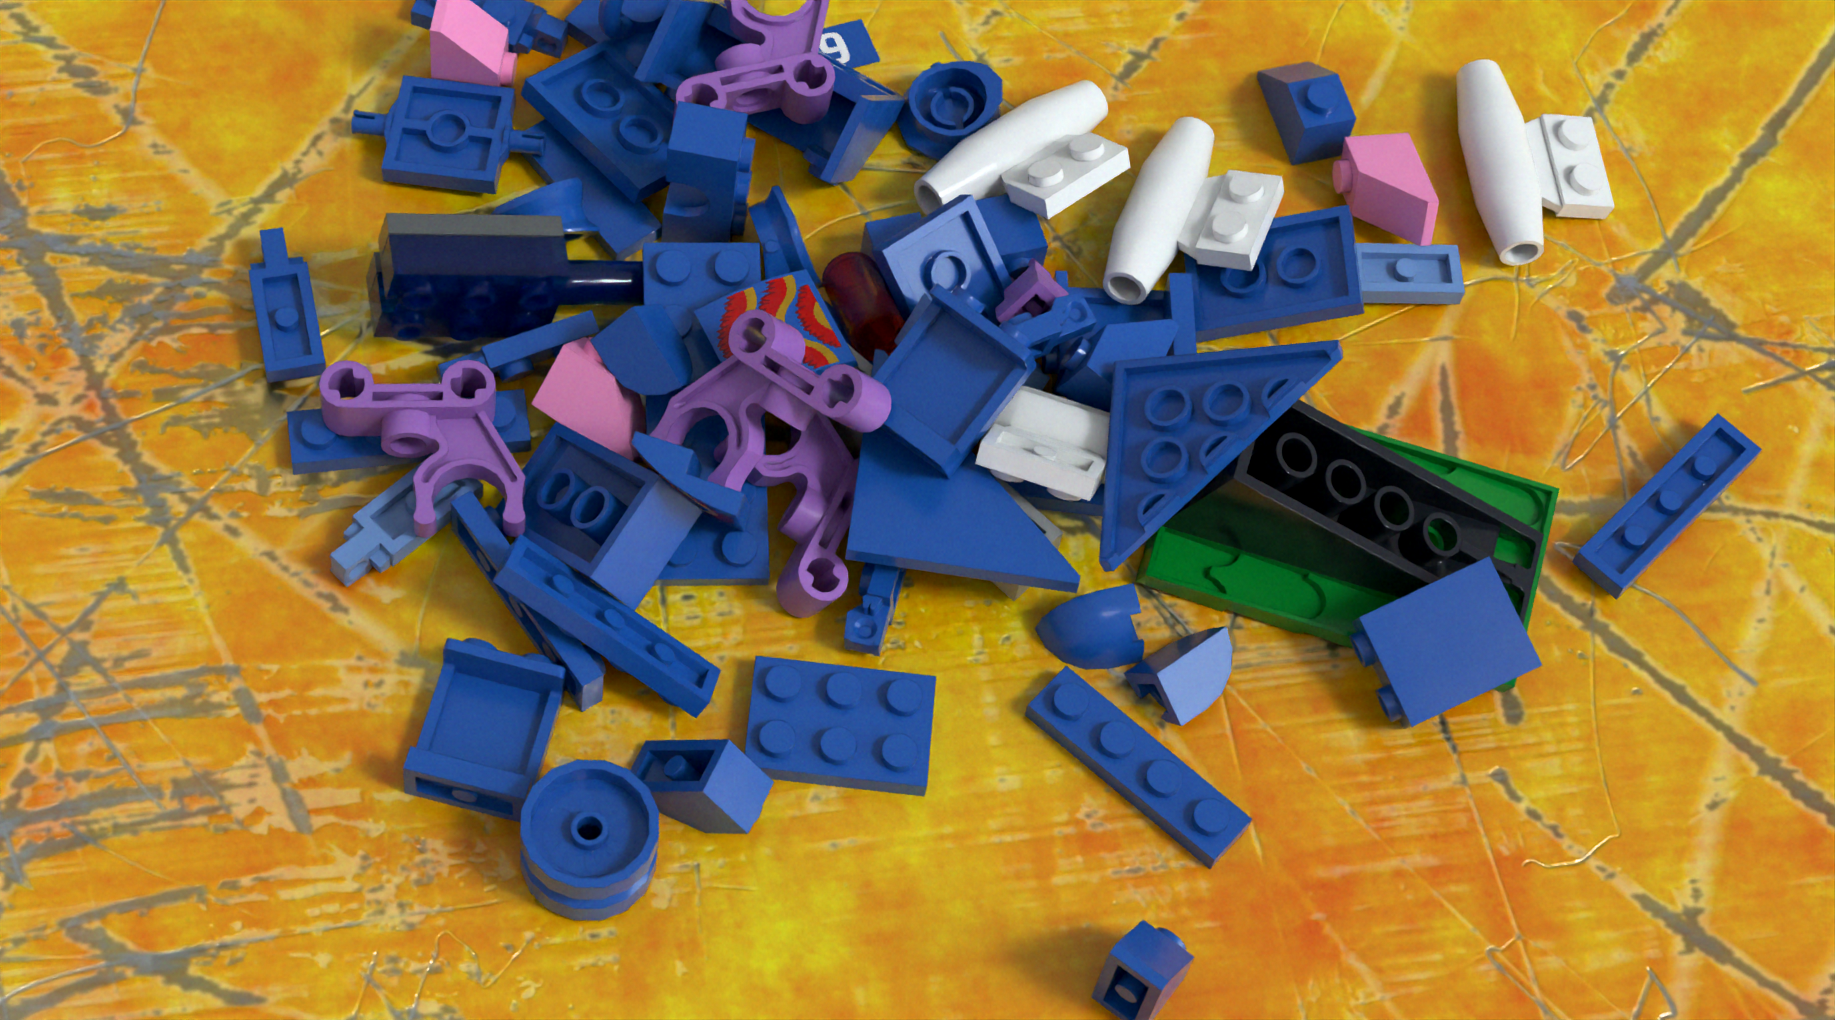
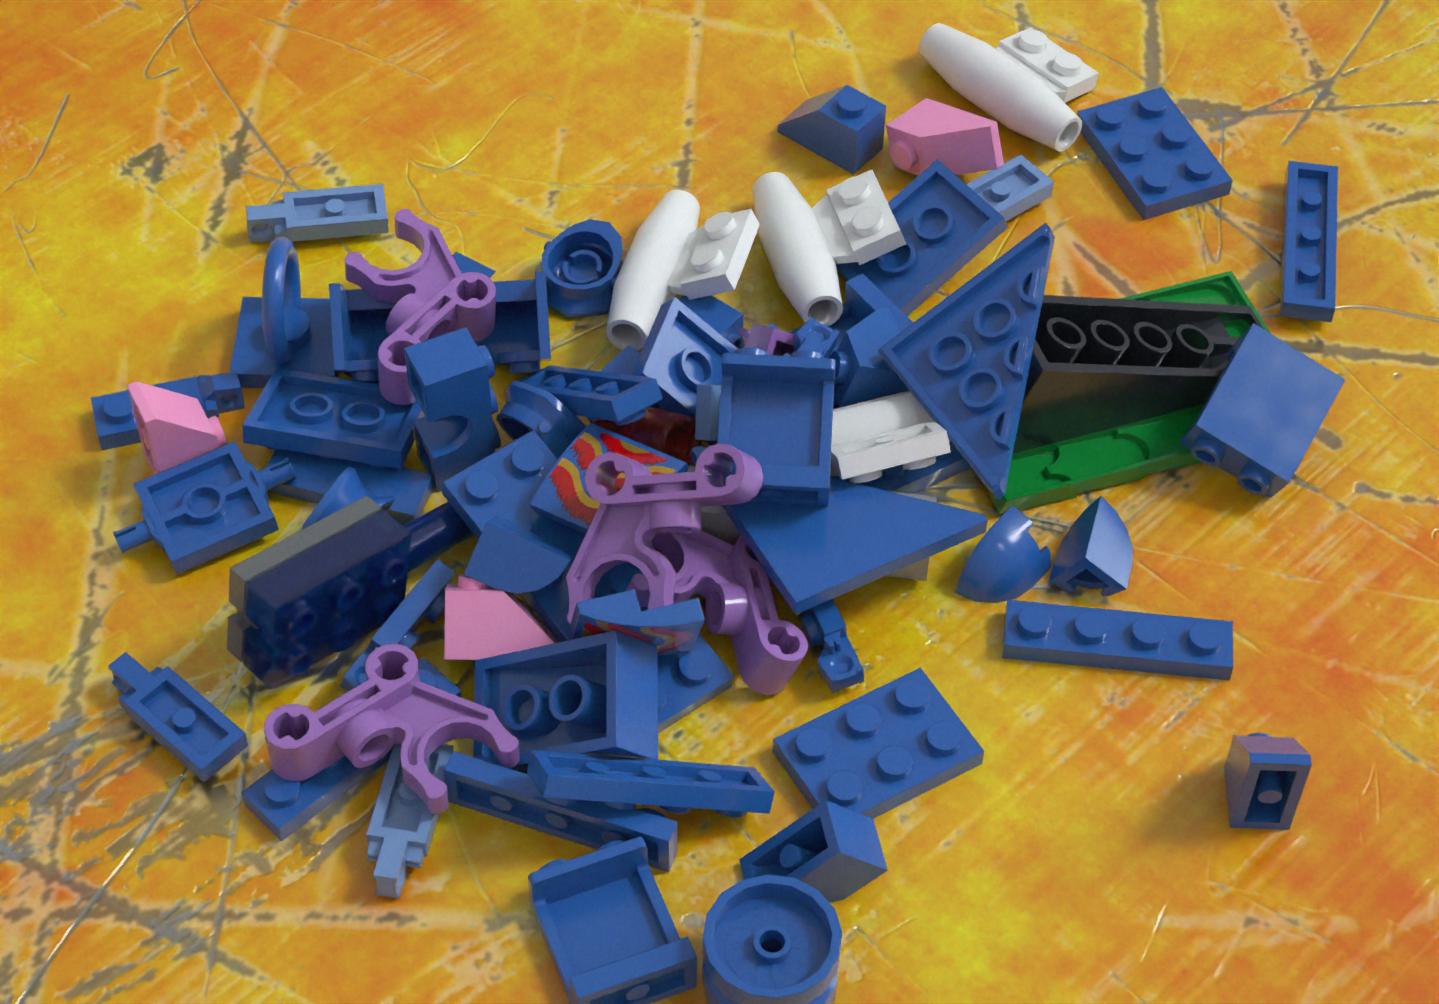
camera: 25 degrees left, 10 degrees down
none -> blue plate [507,365,663,425]
none -> blue plate [1077,87,1233,220]

